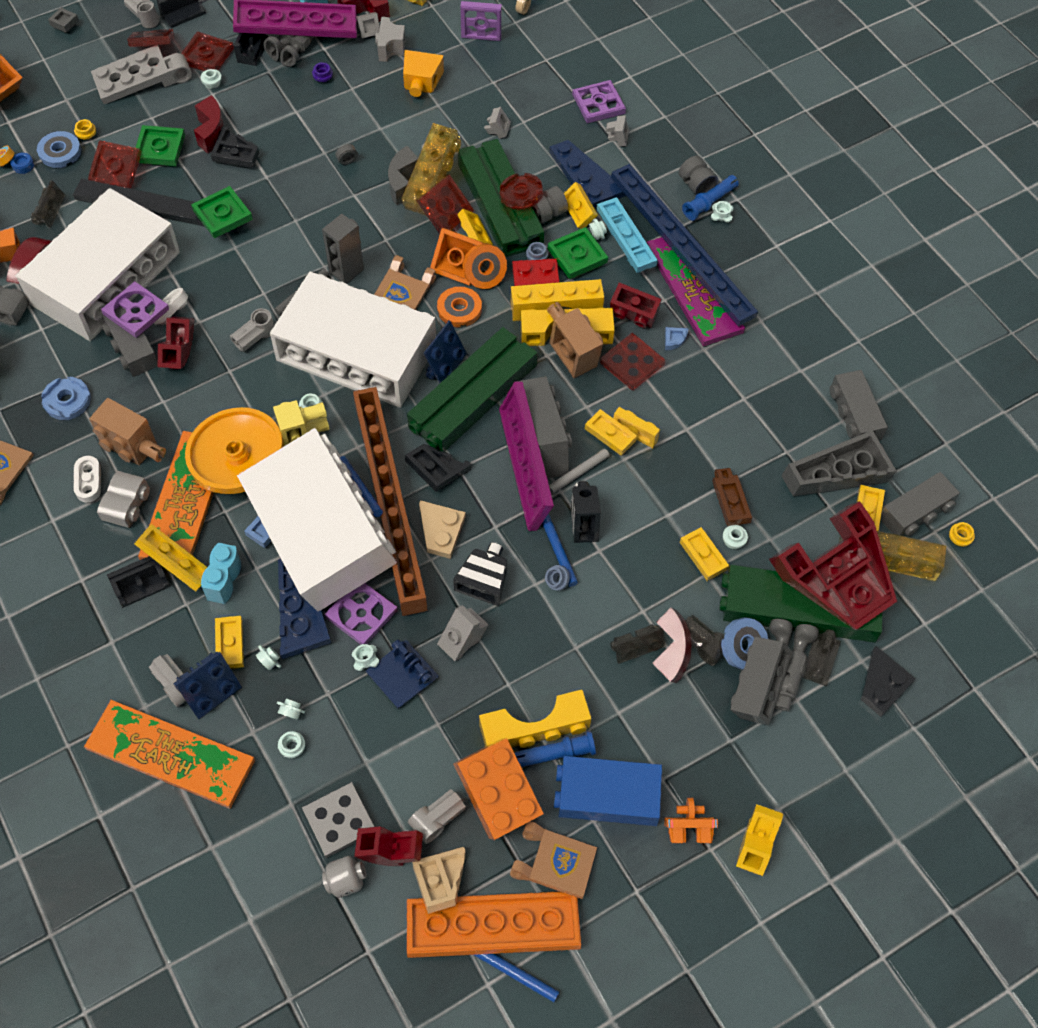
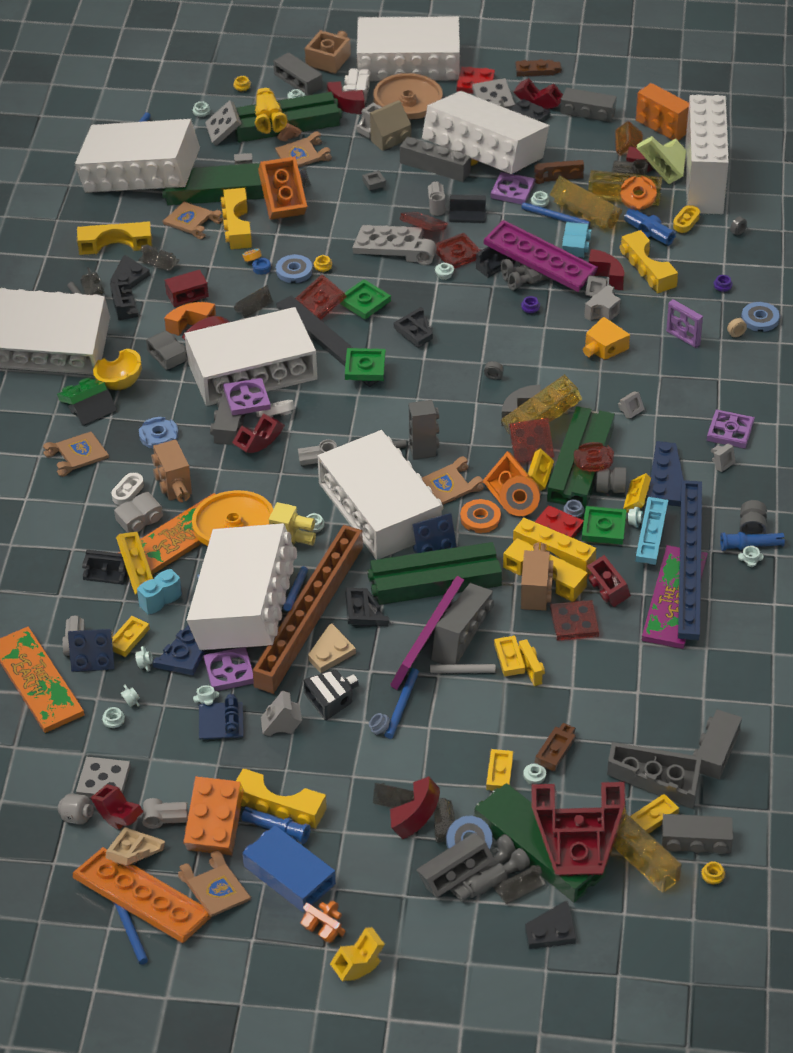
camera: 40 degrees right, 15 degrees down
dark red brick [194,95,224,154] -> none
black torso [571,481,601,543] -> none
medium blue tile [665,327,688,350] -> none

